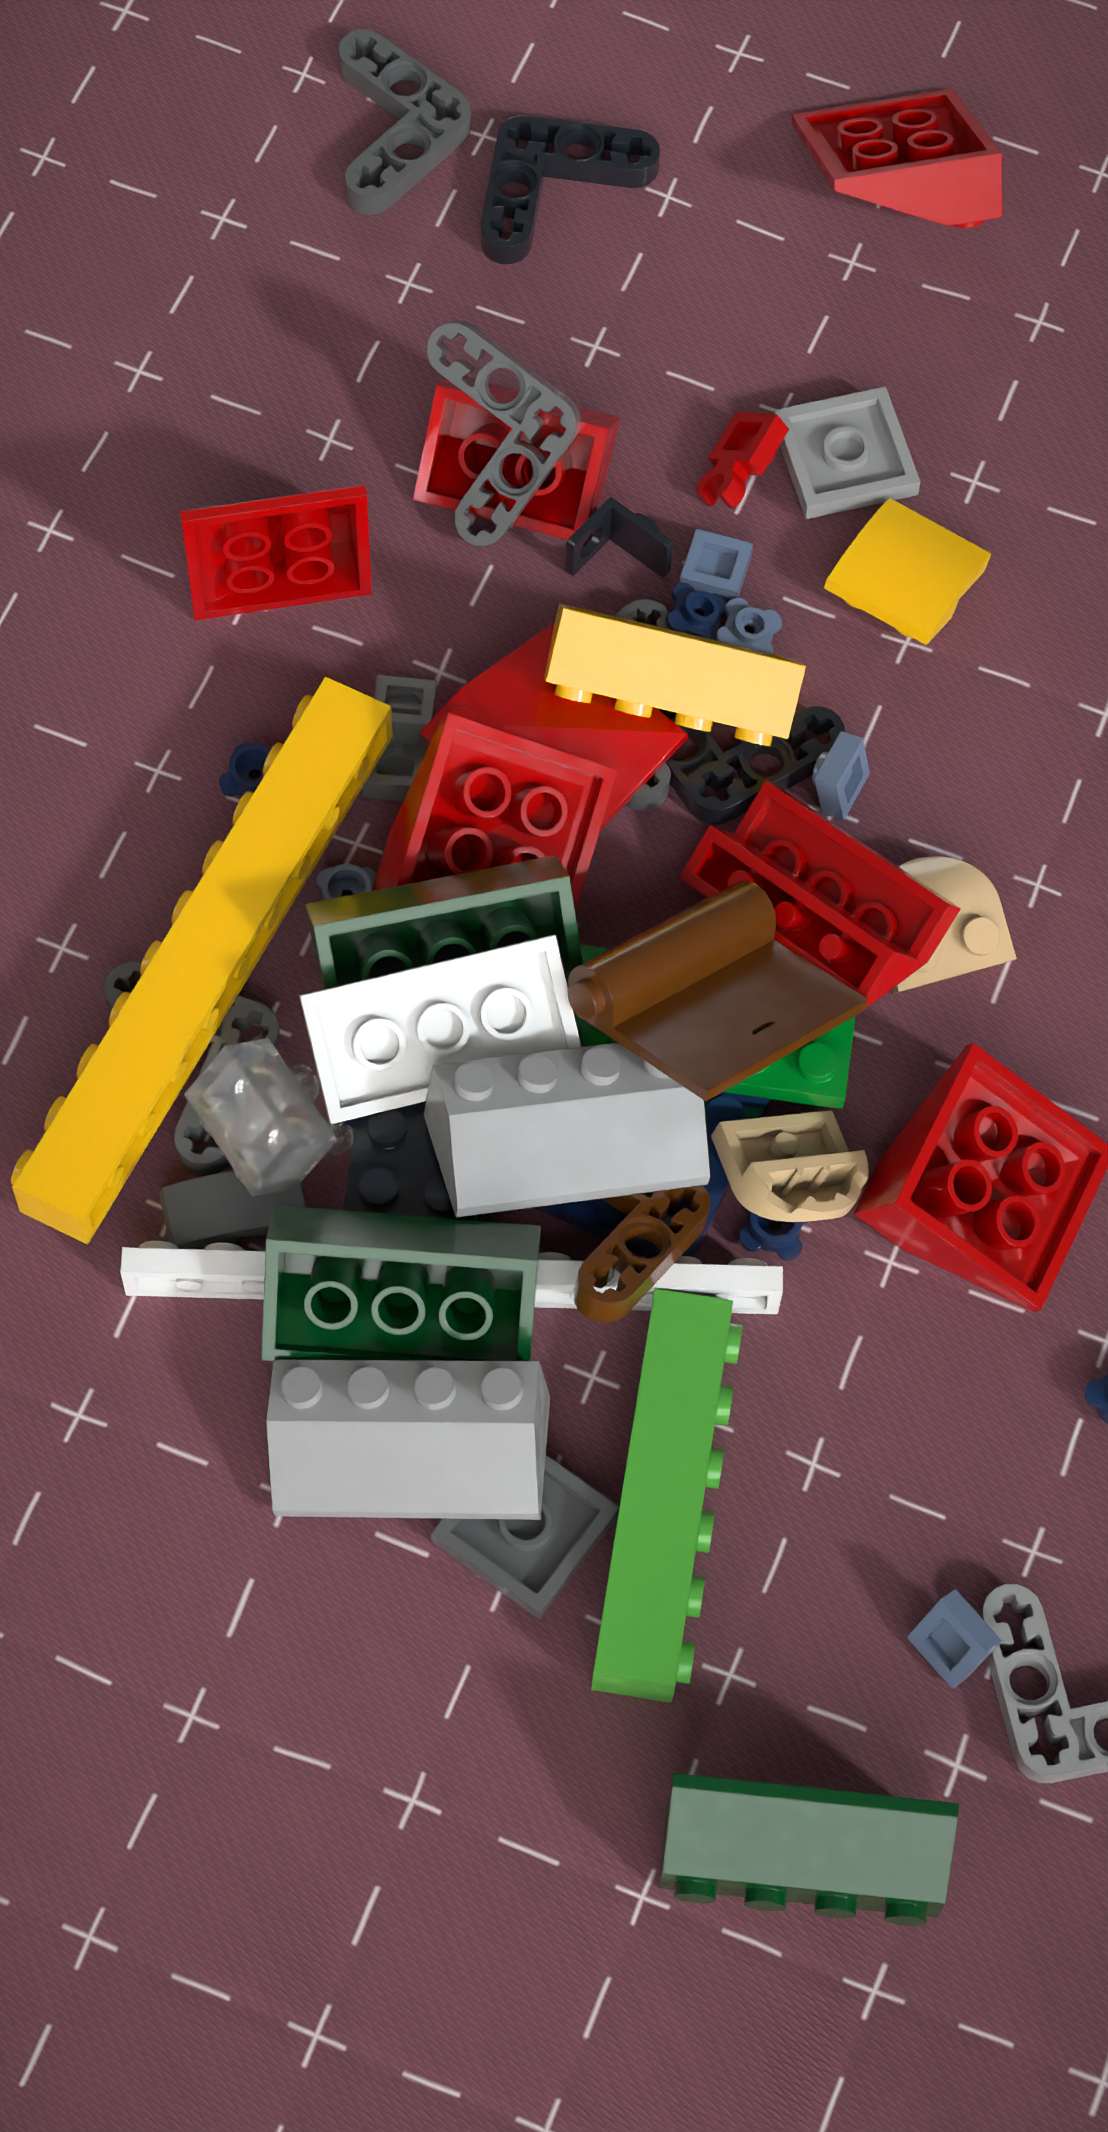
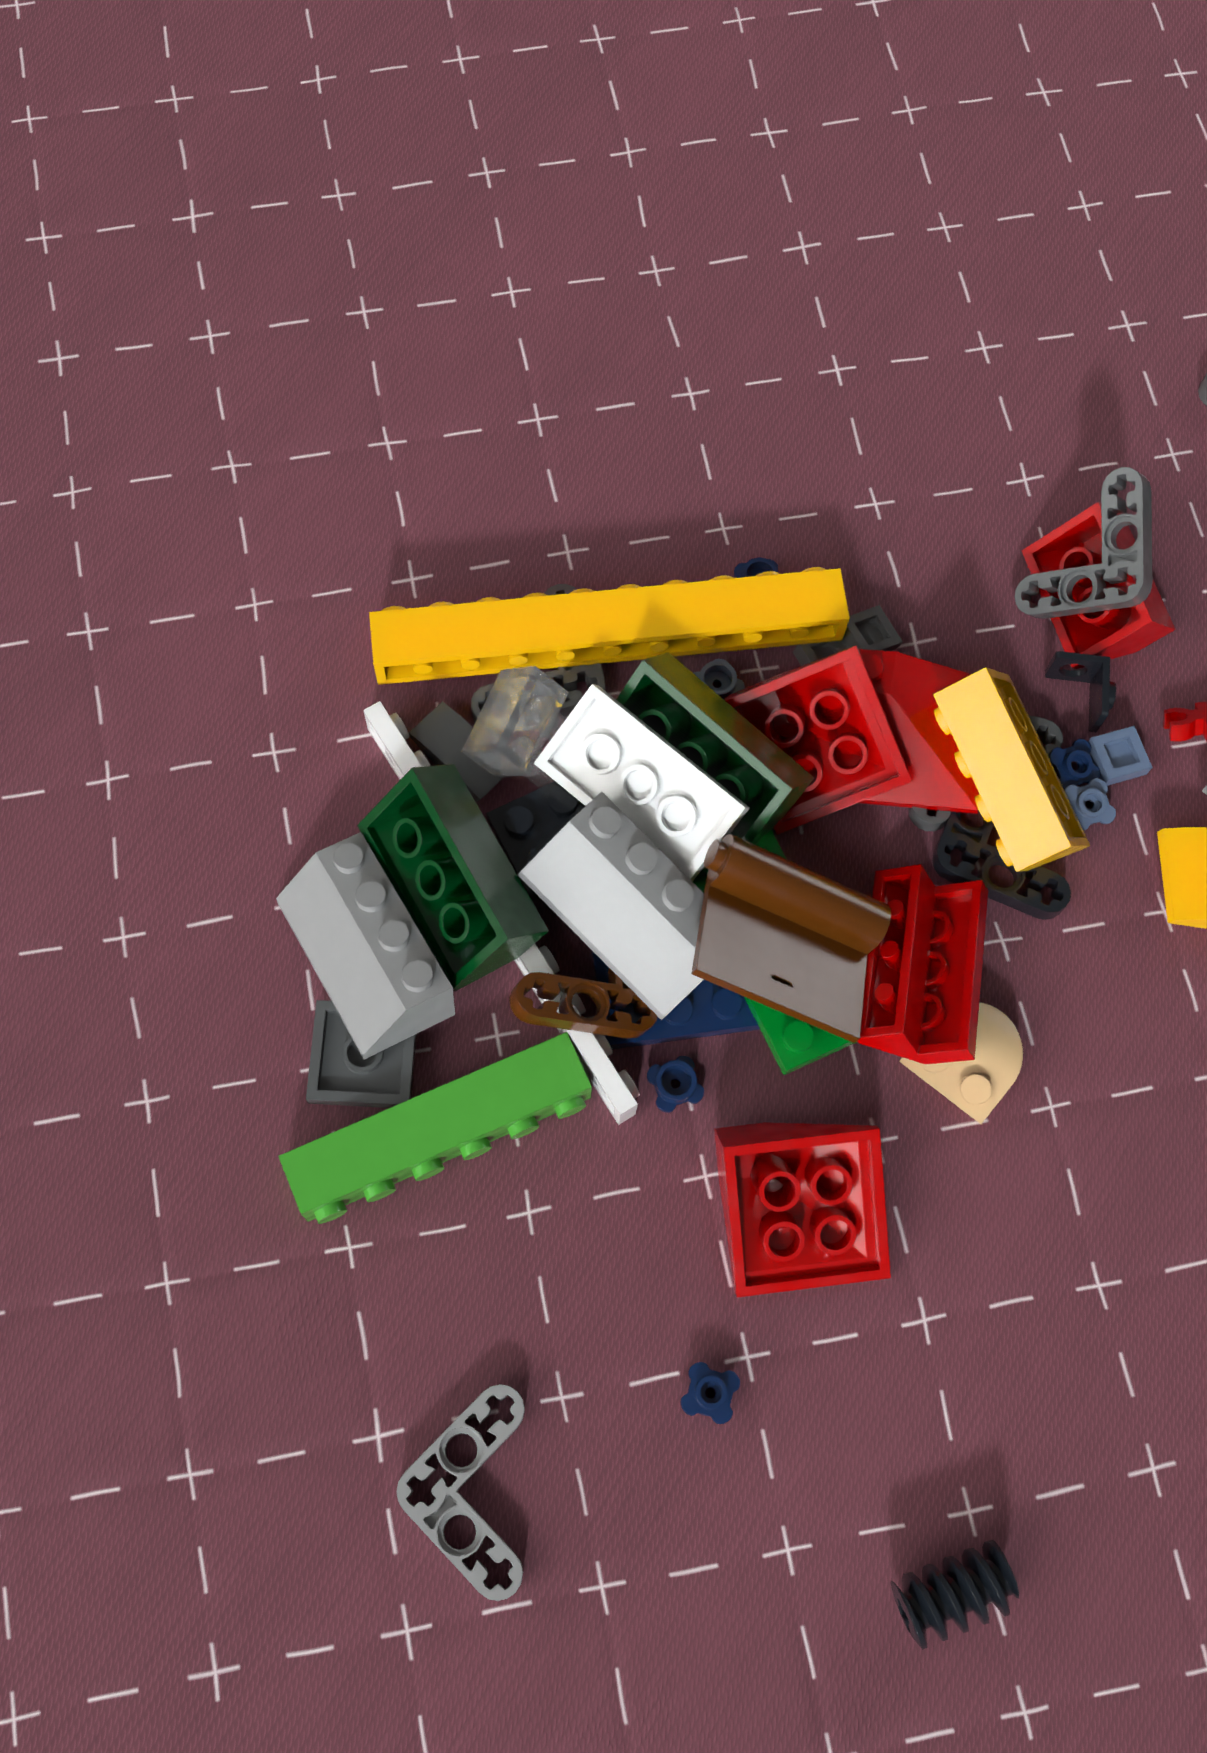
camera: 55 degrees right, 5 degrees up
red slope [180,485,372,621] -> none
slope [659,1773,959,1926] -> none
tan slope [711,1110,869,1222] -> none
sand blue plate [812,731,870,821] -> none
sand blue plate [907,1589,1002,1689] -> none

